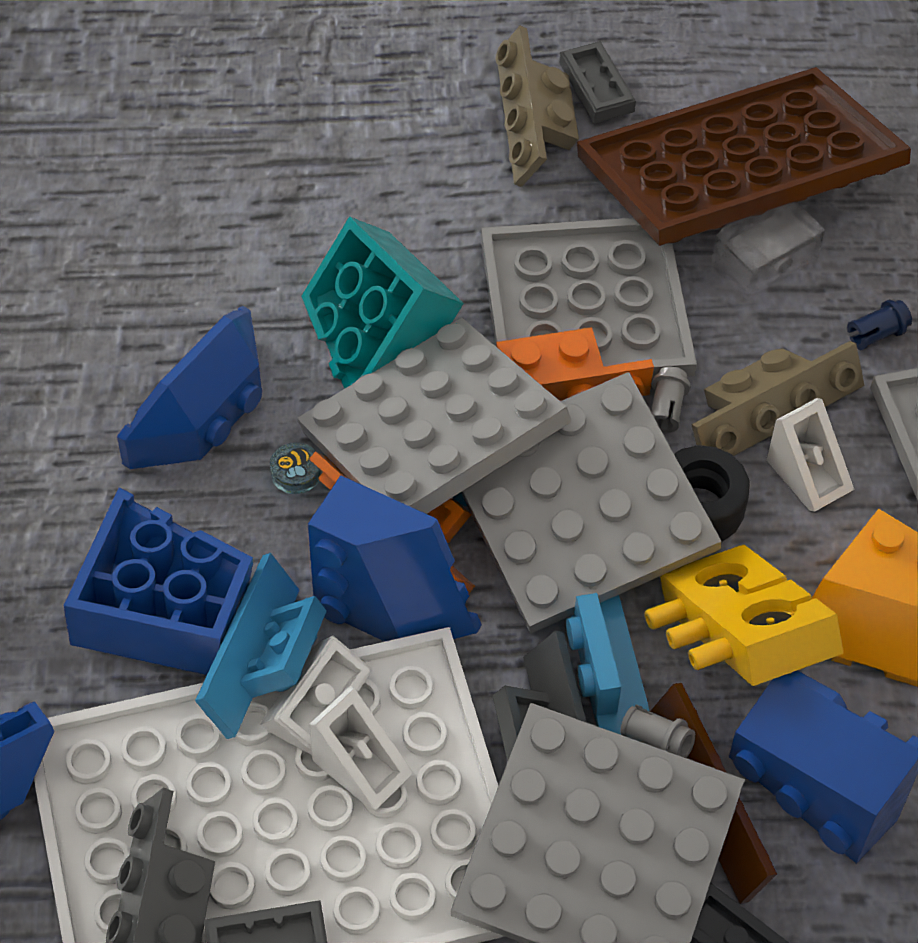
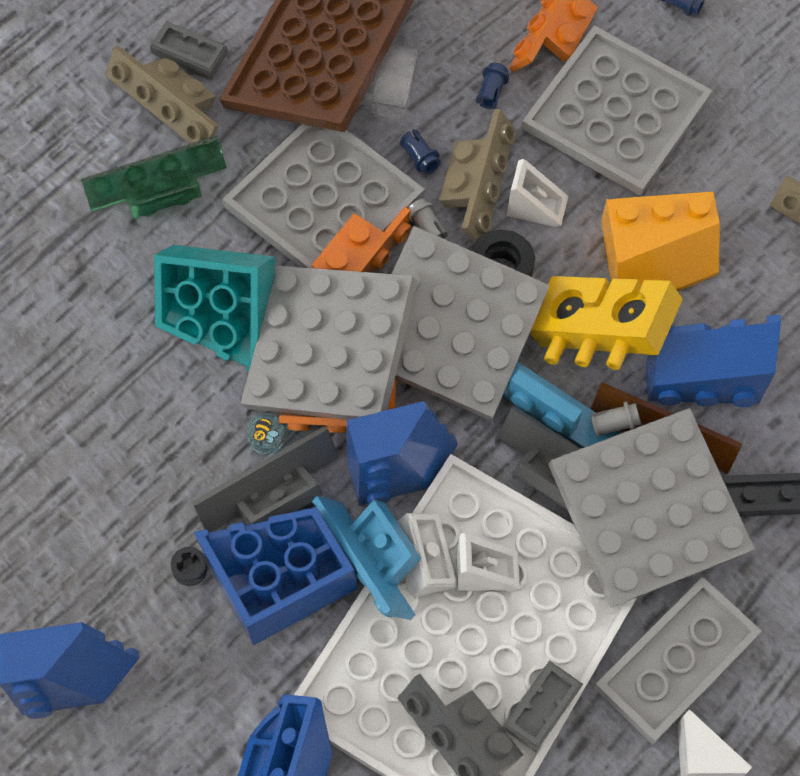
camera: 45 degrees left, 10 degrees up
blue wedge [117,306,262,470] -> none
none -> clear green bracket [81,135,226,219]
none -> black bush [171,547,207,586]
none -> dark grey bracket [191,426,339,533]
none -> dark blue pin [400,129,441,174]

